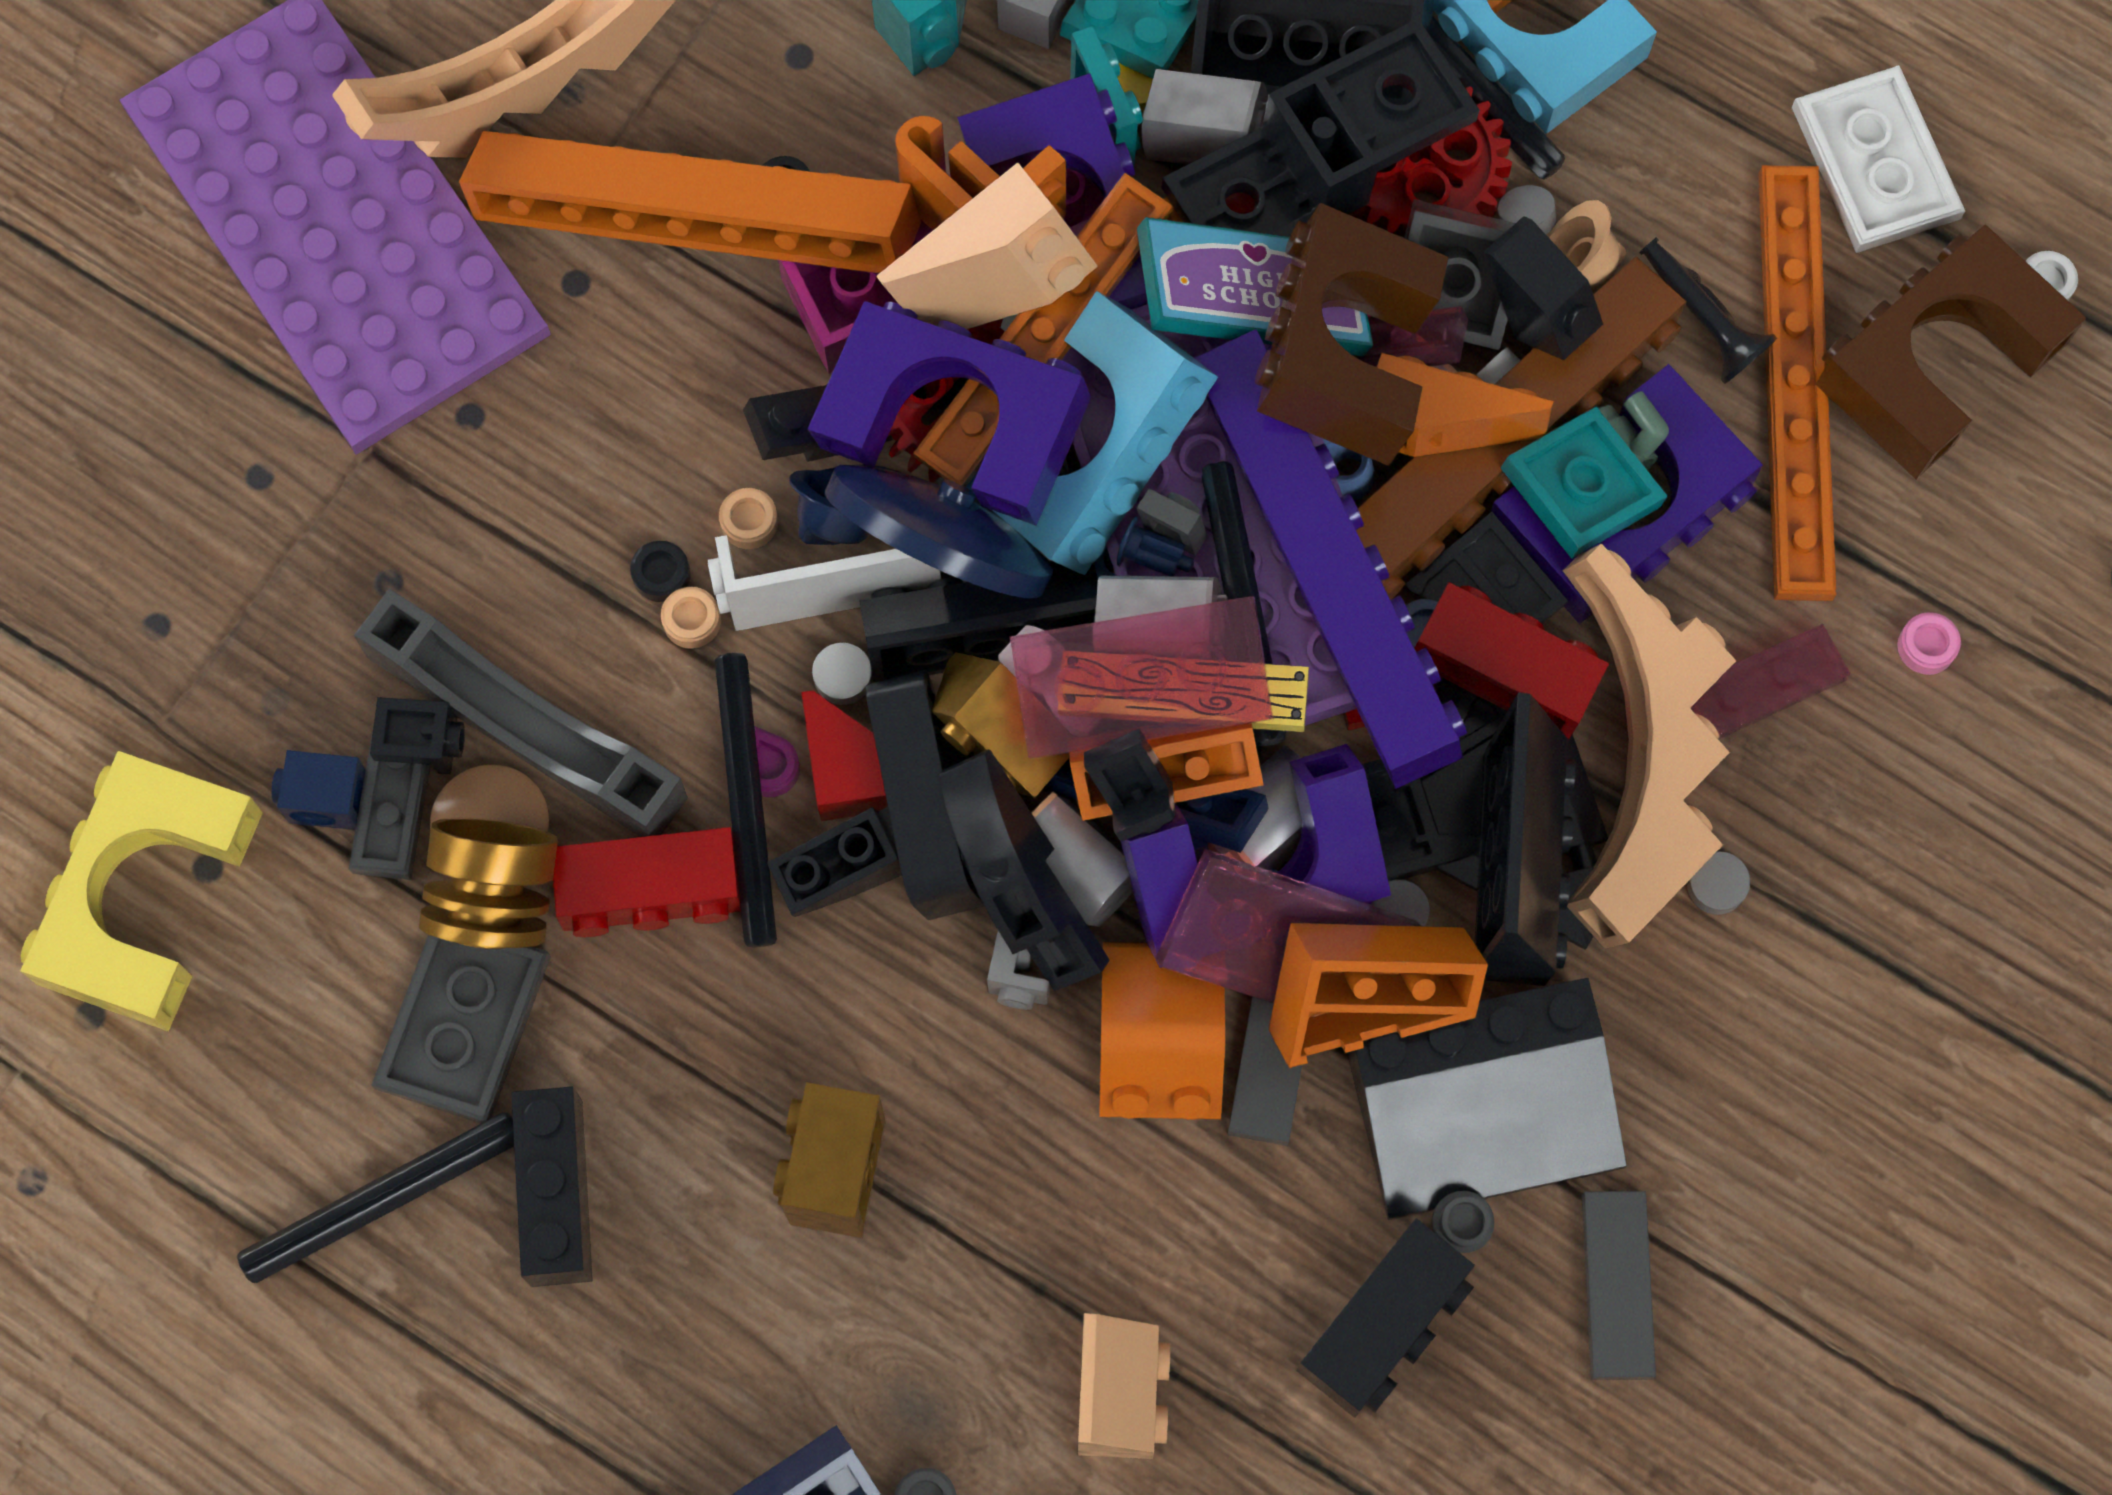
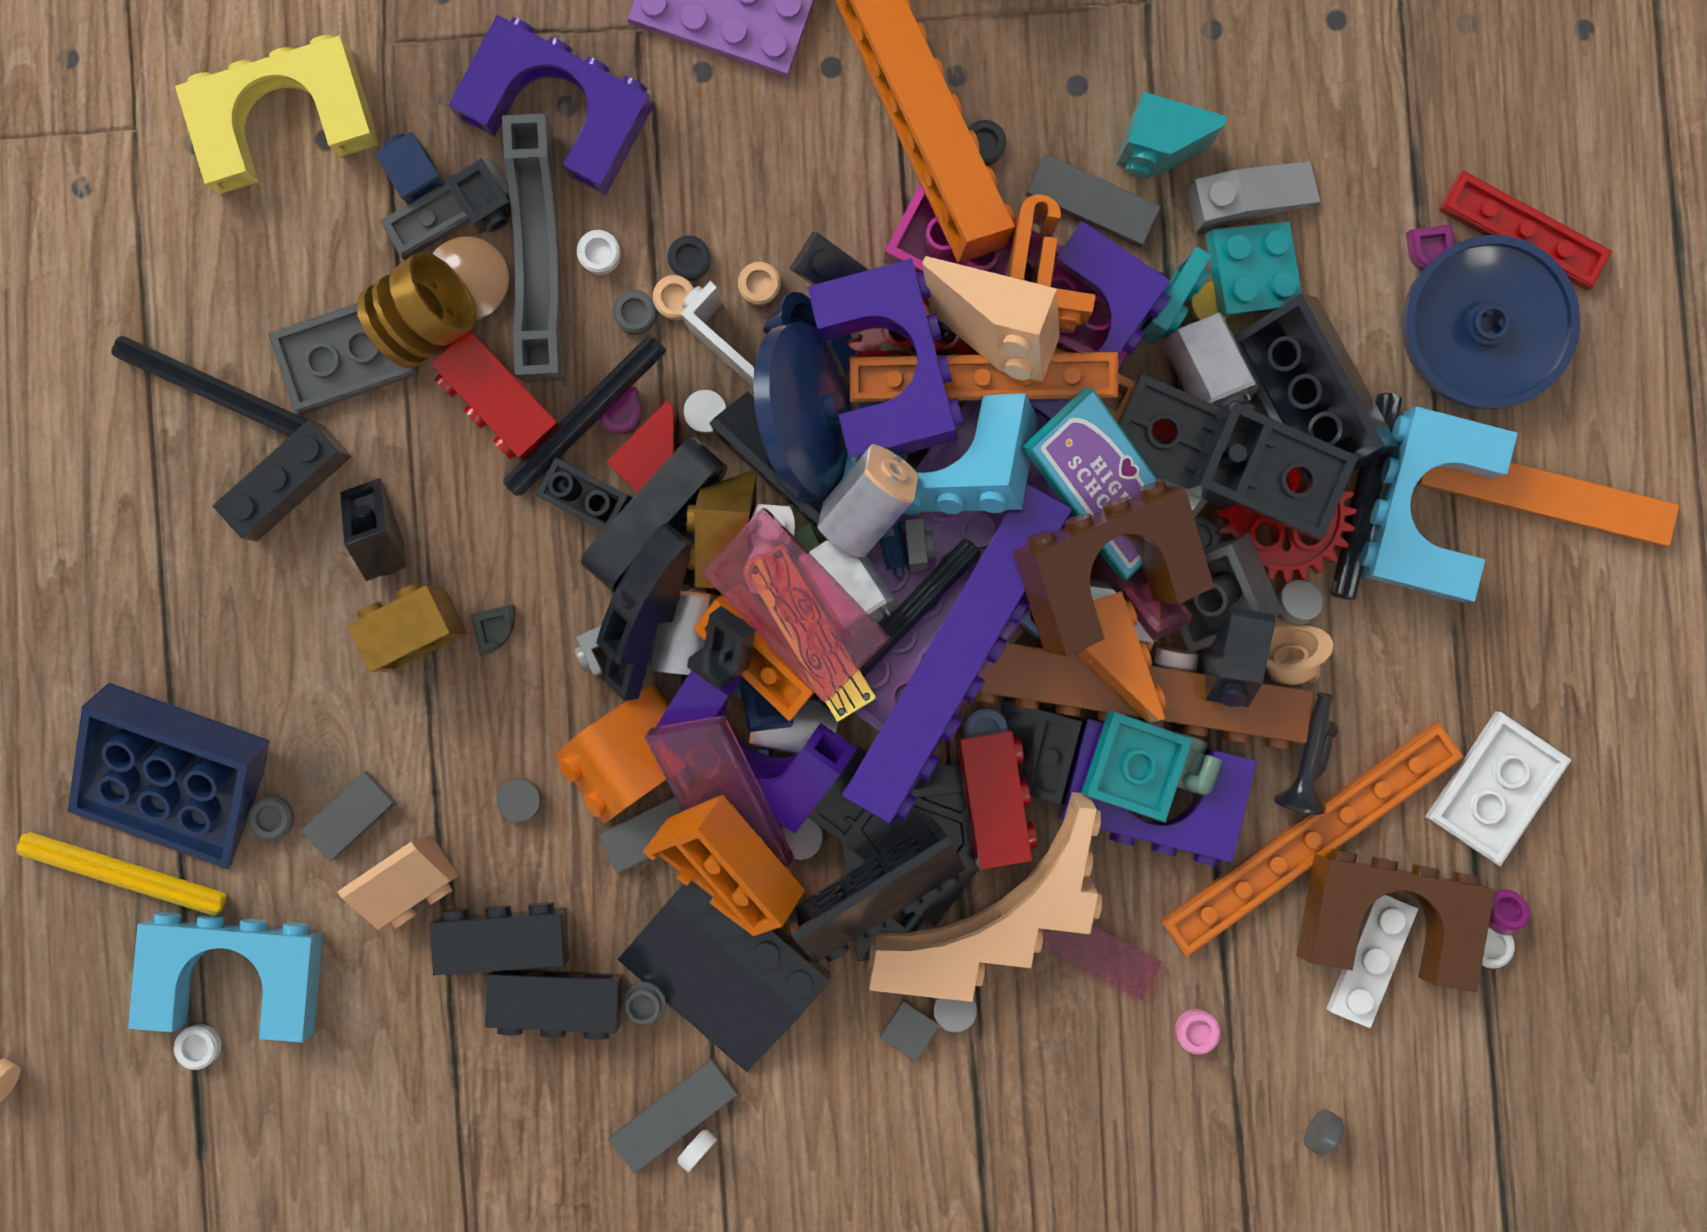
camera: 50 degrees right, 15 degrees up
none -> dark grey tile [301,771,396,862]
none -> black slope [340,478,407,581]
none -> black brick [429,902,570,976]
none -> dark purple arch [449,15,653,195]
none -> pearl dark grey tile [470,605,516,656]
none -> dark grey tile [497,778,542,822]
none -> white tile [577,230,621,275]
none -> dark grey tile [613,290,657,335]
none -> white tile [677,1129,718,1173]
none -> flat silver piece [817,444,918,558]
none -> dark grey tile [880,999,940,1061]
none -> dark grey tile [1026,153,1160,248]
none -> white plate [1326,895,1418,1028]
none -> magenta tile [1489,889,1530,935]

